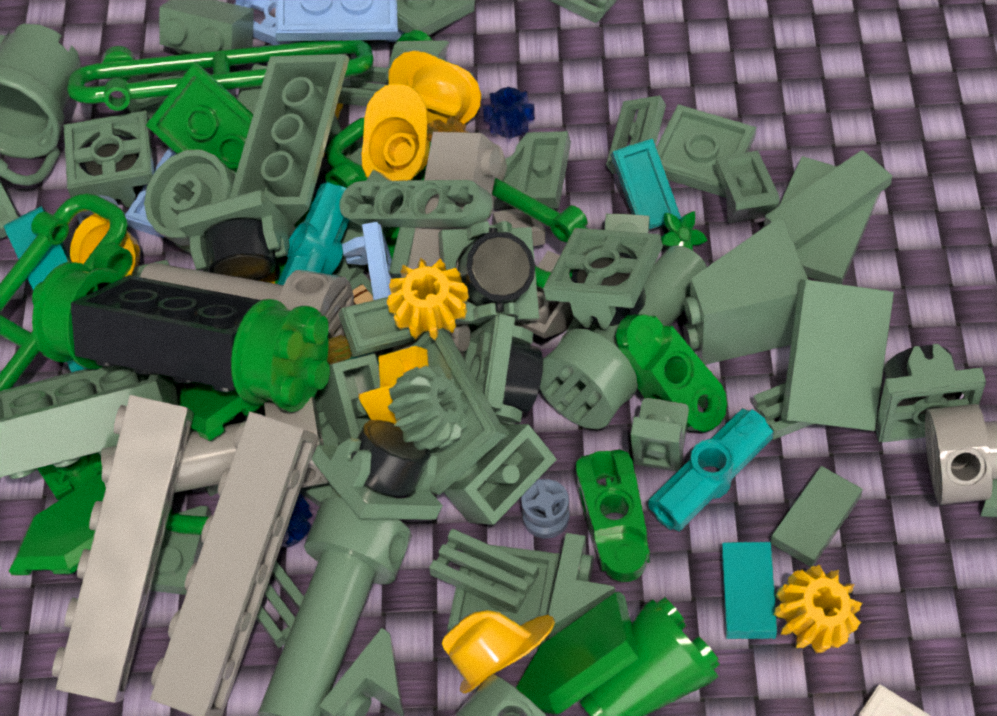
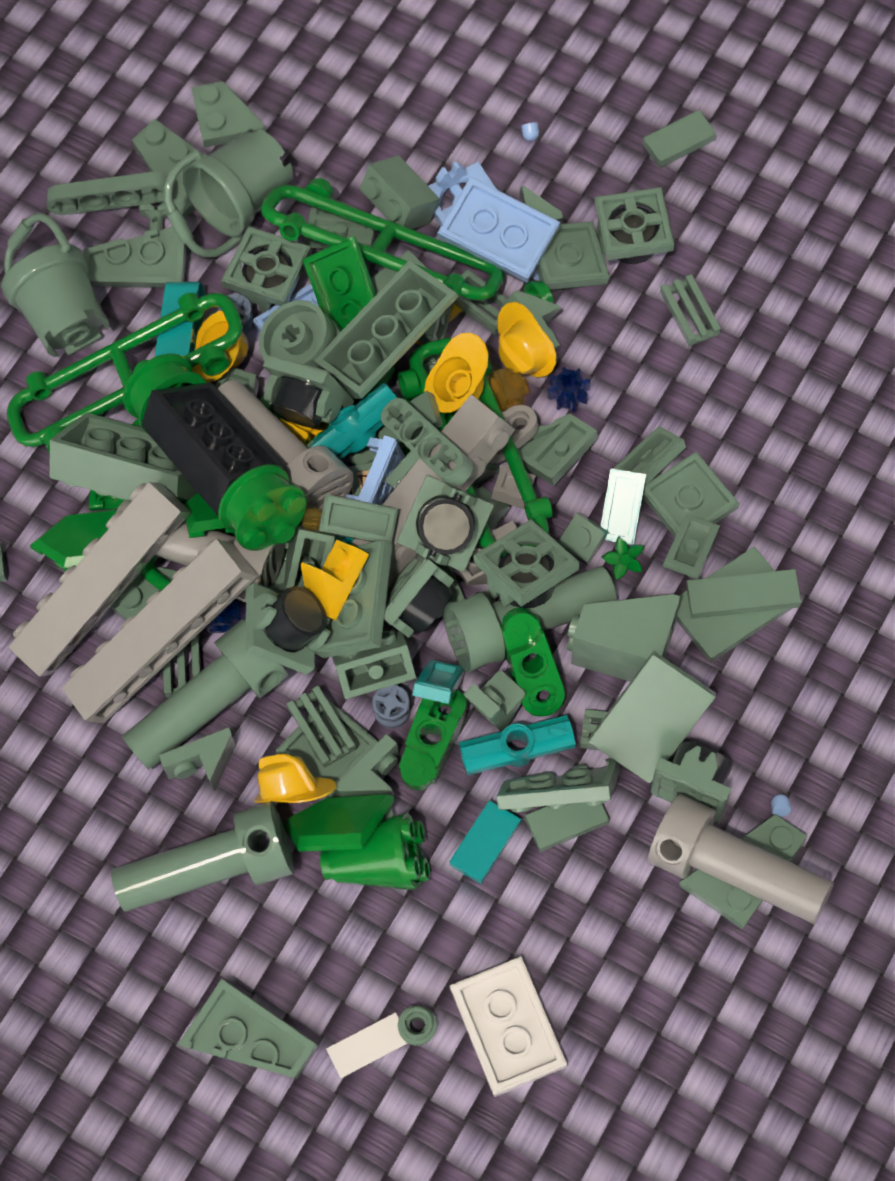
camera: 30 degrees right, 10 degrees up
yellow gear [387,257,469,340] -> none
sand green gear [388,365,469,451] -> none
yellow gear [773,565,862,653] -> none
none -> teal tile [413,659,464,704]
none -> sand green wing [496,758,621,812]

